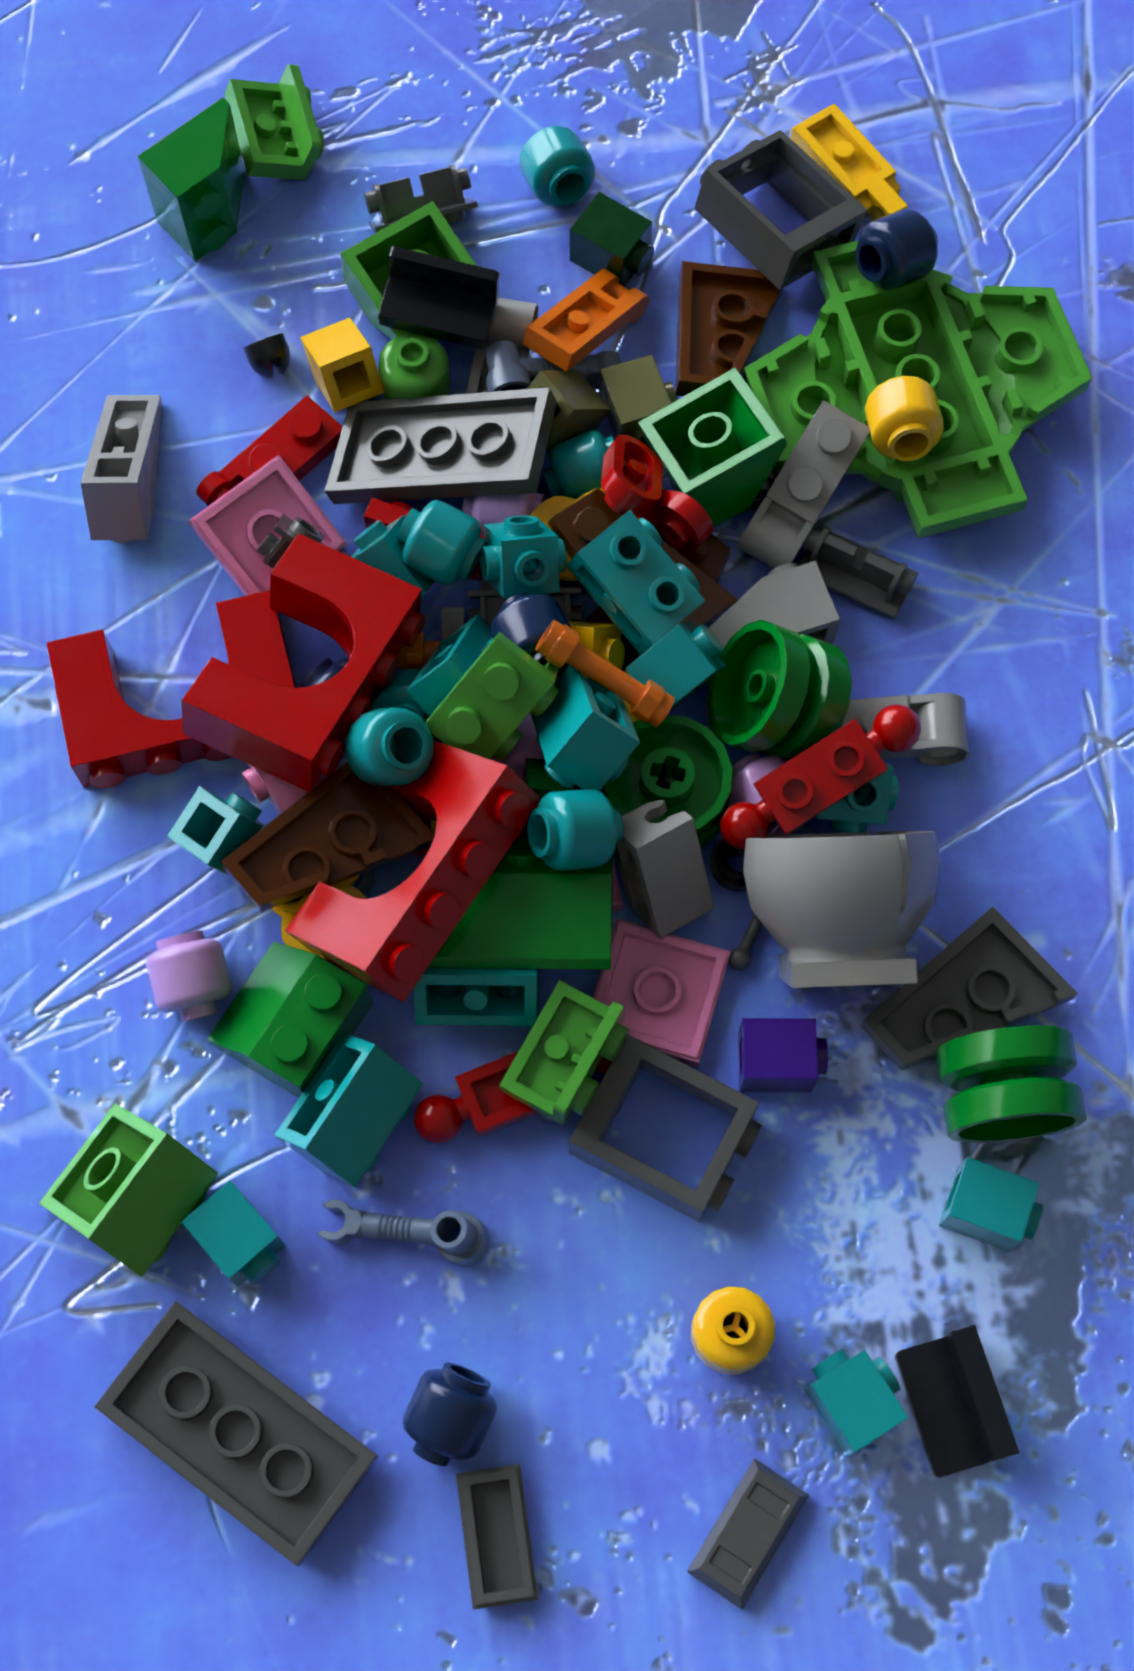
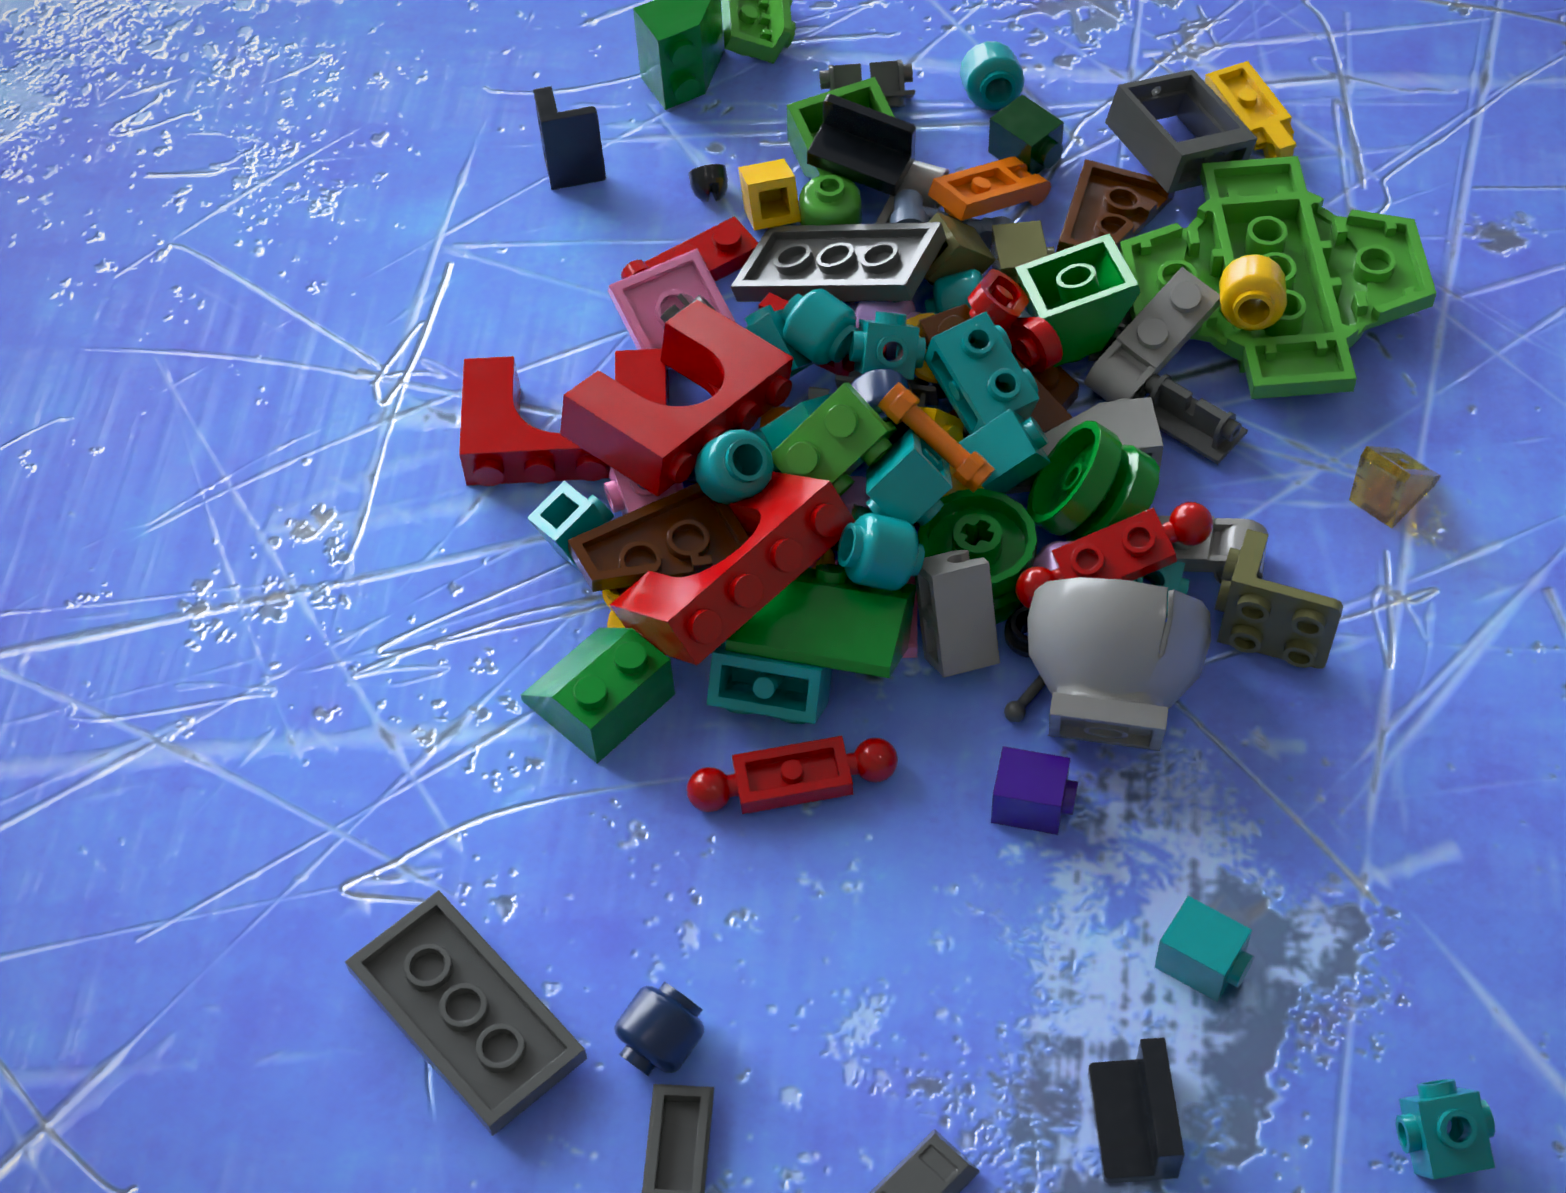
camera: 15 degrees right, 15 degrees down
bright green slope [39,1103,218,1277] -> none
light grey slope [80,395,162,543] -> none
lavender head [146,930,232,1022] -> none
teal brick [181,1180,286,1287] -> none
teal brick [274,1033,423,1187] -> none
sand blue brick [318,1200,489,1266] -> none
bright green bracket [499,980,629,1126] -> none
dark grey window [569,1034,762,1222] -> none
bright pink tile [593,919,731,1068] -> none
yellow head [691,1286,776,1375] -> none
teal brick [805,1348,909,1457] -> none
dark blue head [855,209,938,290] -> none
dark grey wing [860,907,1078,1070] -> none
green wheel [935,1025,1087,1143] -> none
none -> black panel [533,86,606,190]
none -> olive bracket [1214,529,1343,669]
none -> clear yellow slope [1349,446,1441,528]

